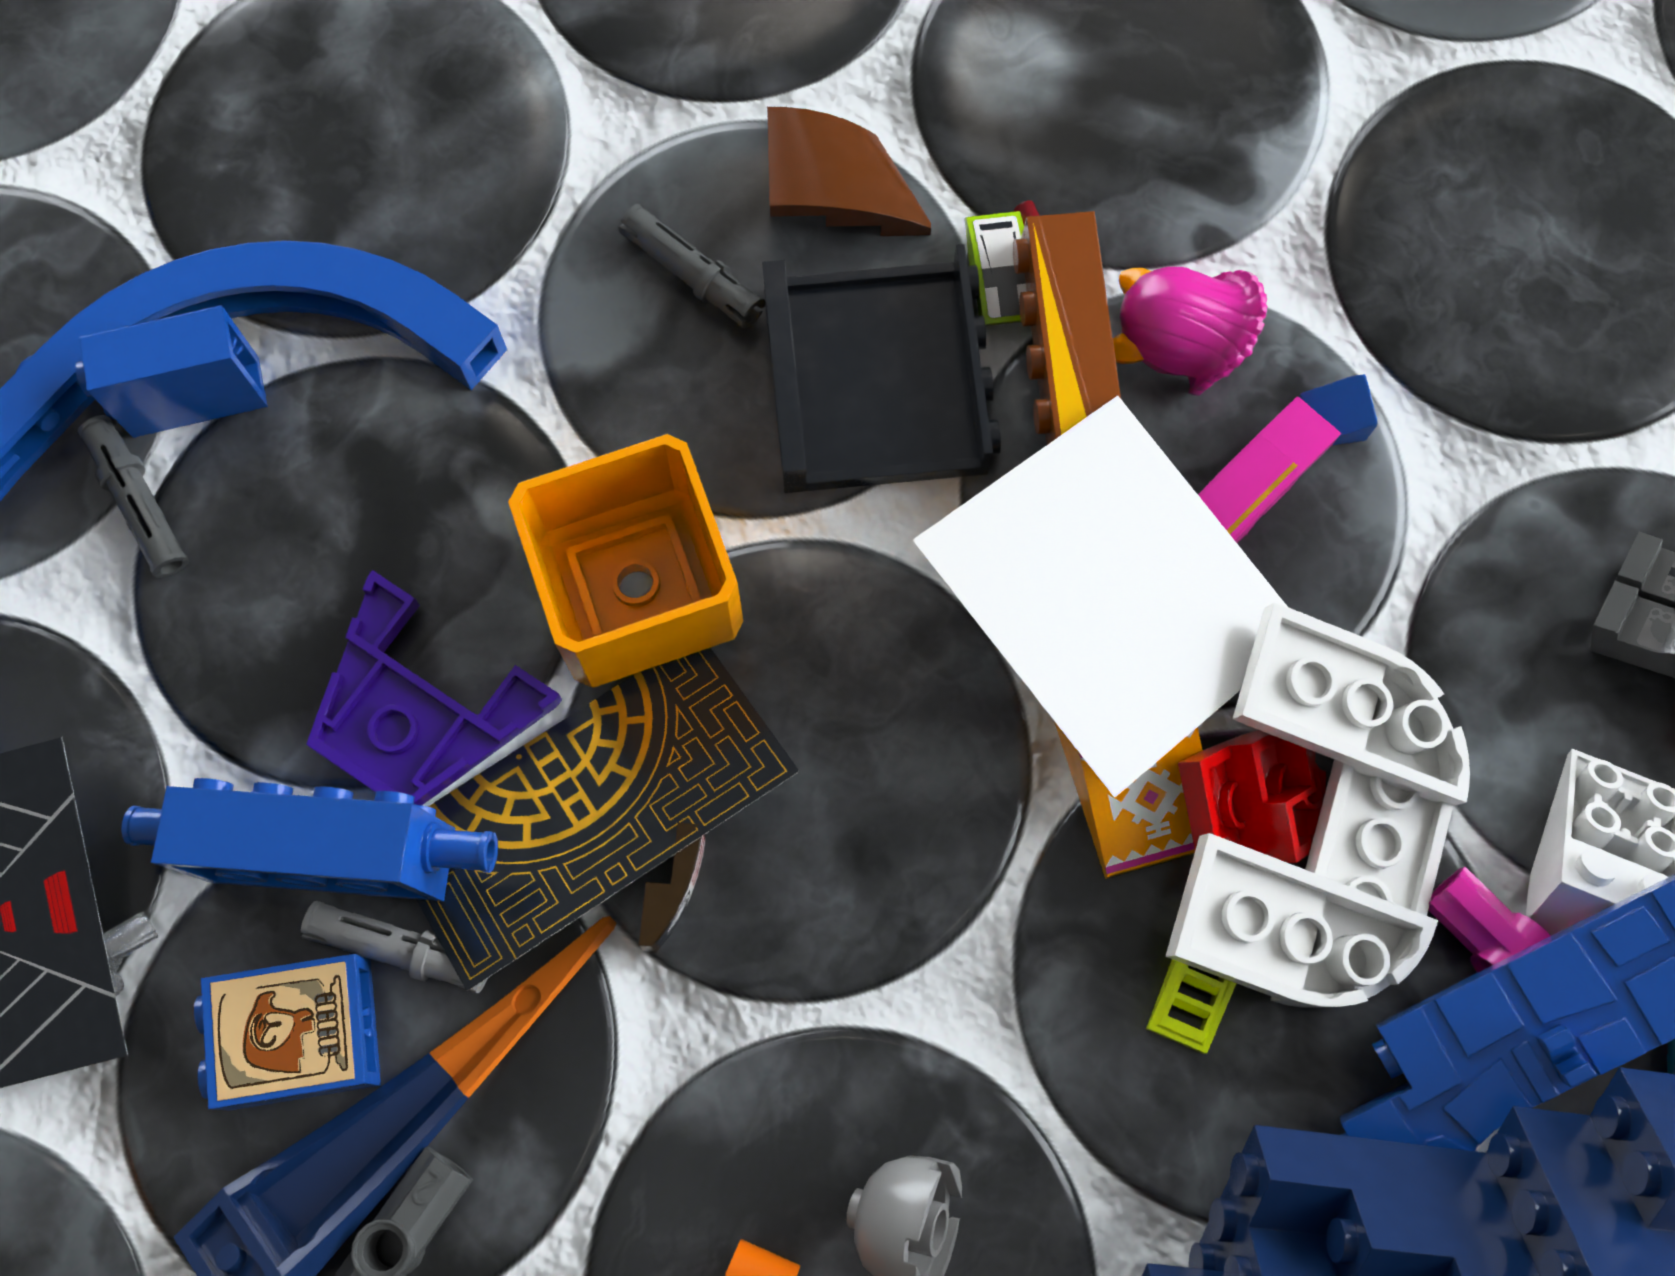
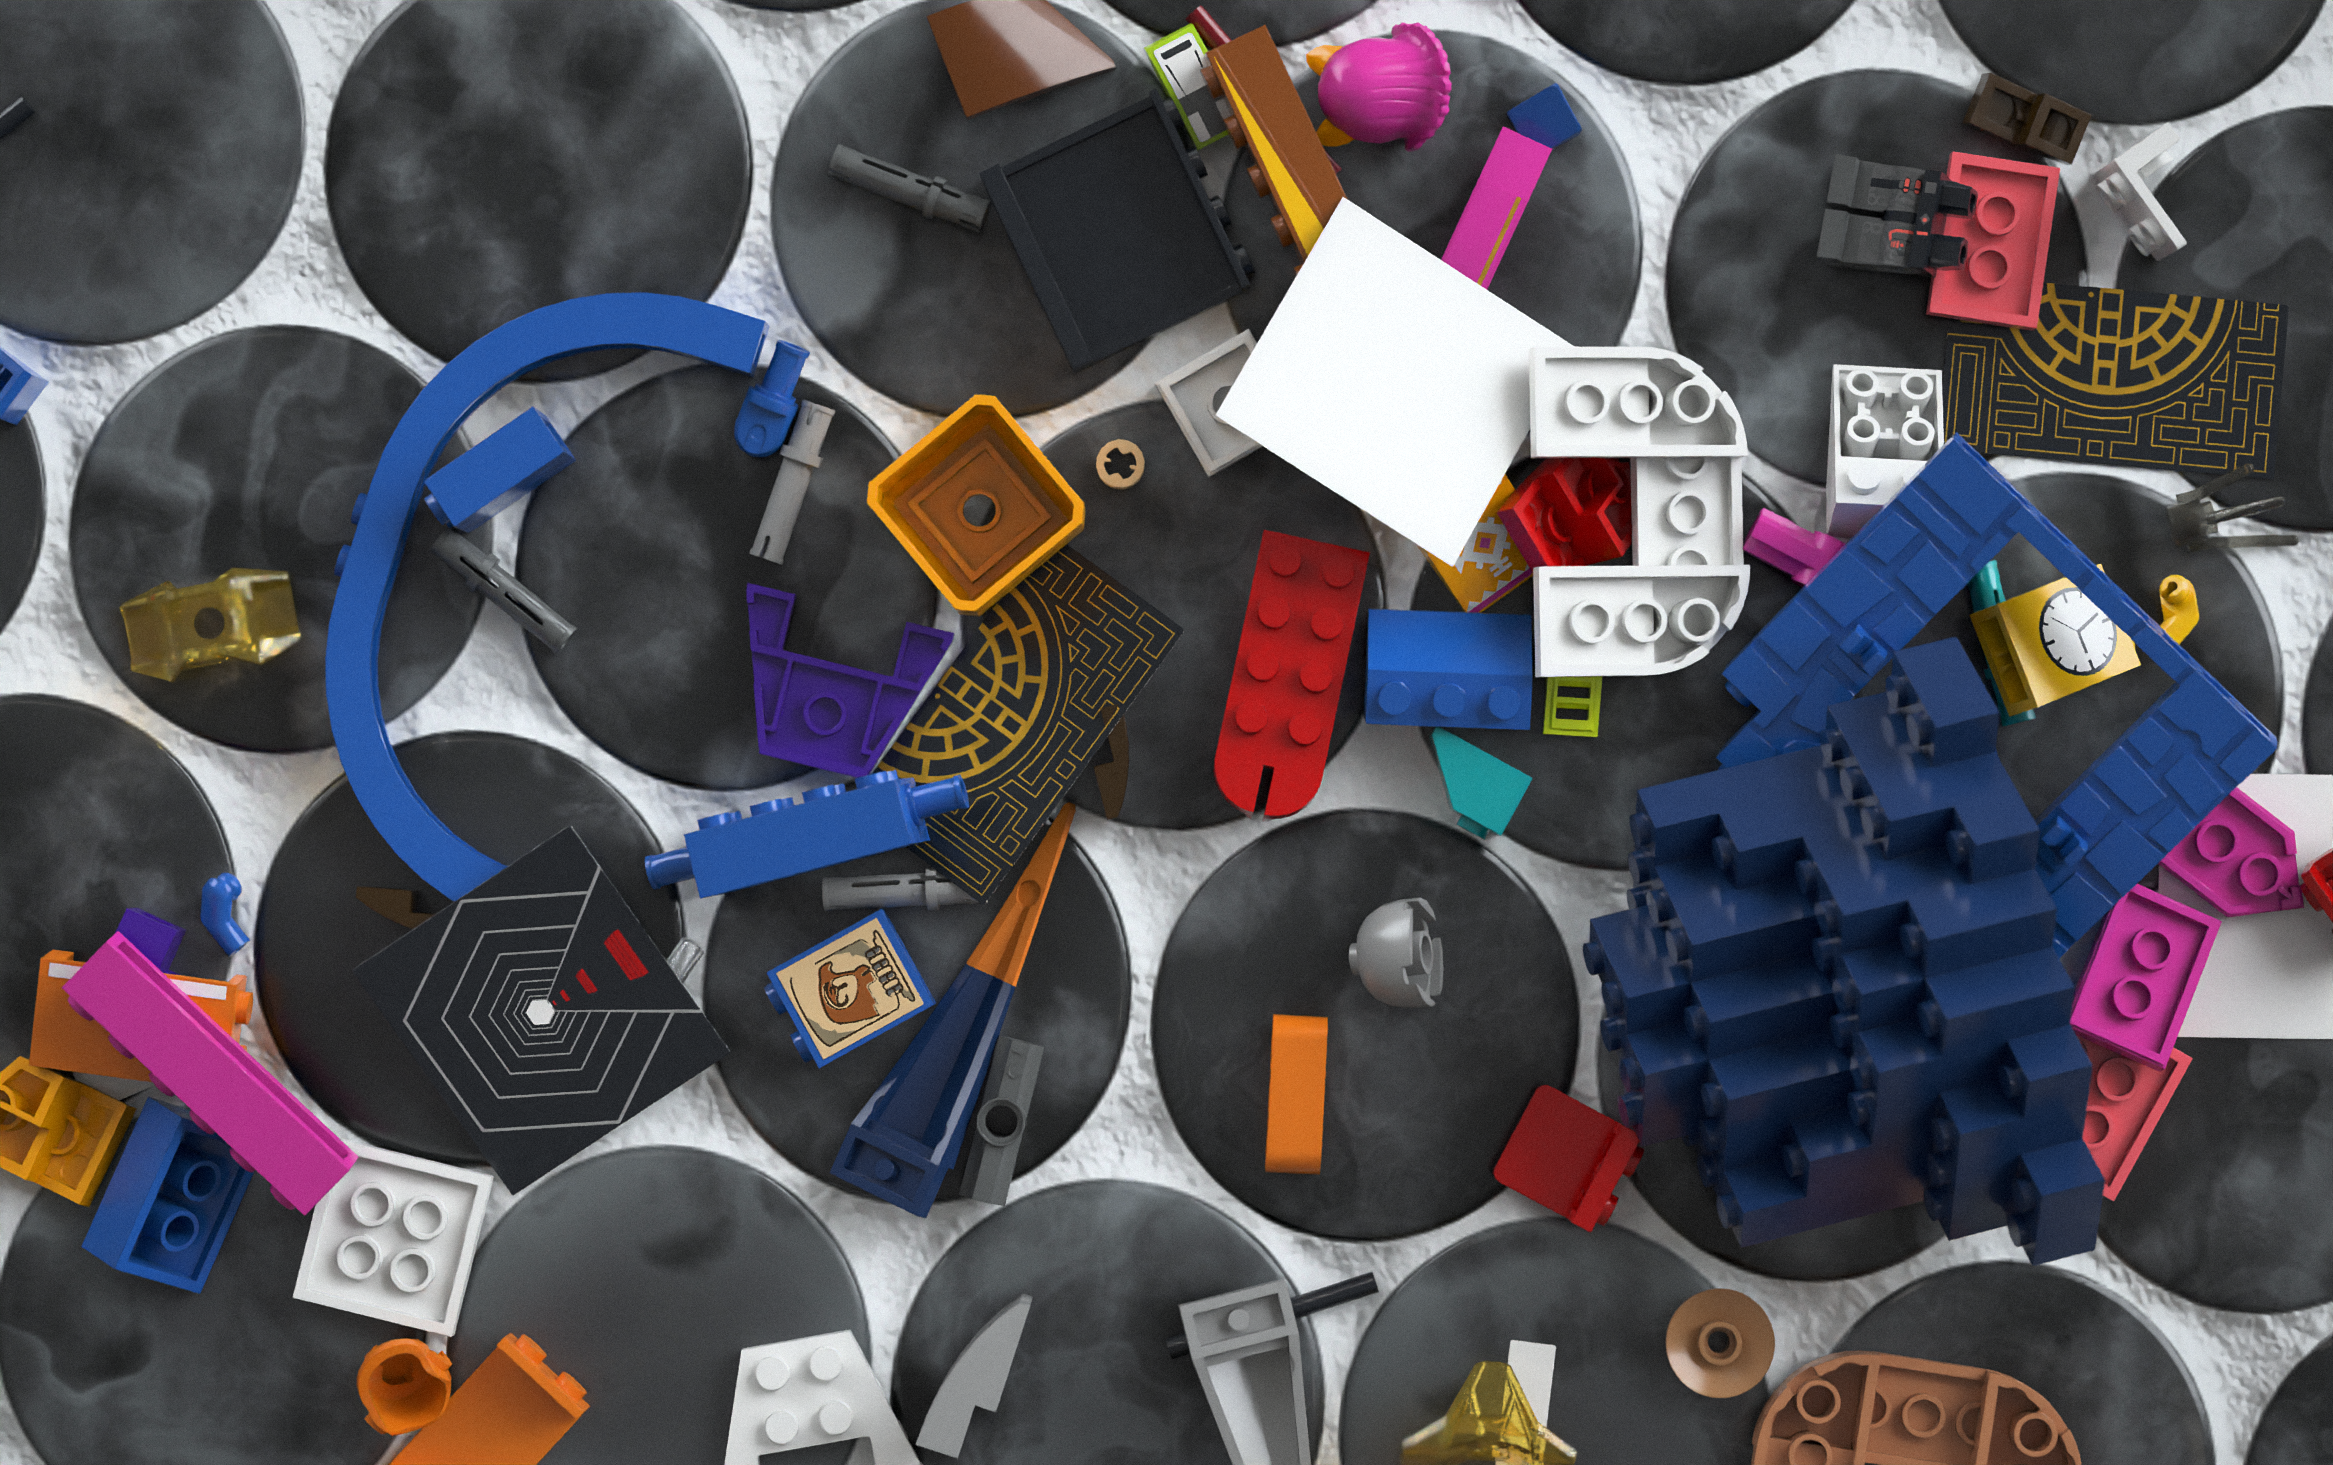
camera: 20 degrees left, 15 degrees up
none -> blue arm [734,340,810,458]
none -> light grey pin [749,399,835,565]
none -> tan bush [1096,439,1145,490]
none -> white tile [1155,329,1263,478]
none -> red plate [1214,530,1370,822]
none -> blue slope [1364,608,1533,730]
none -> teal slope [1429,727,1533,840]

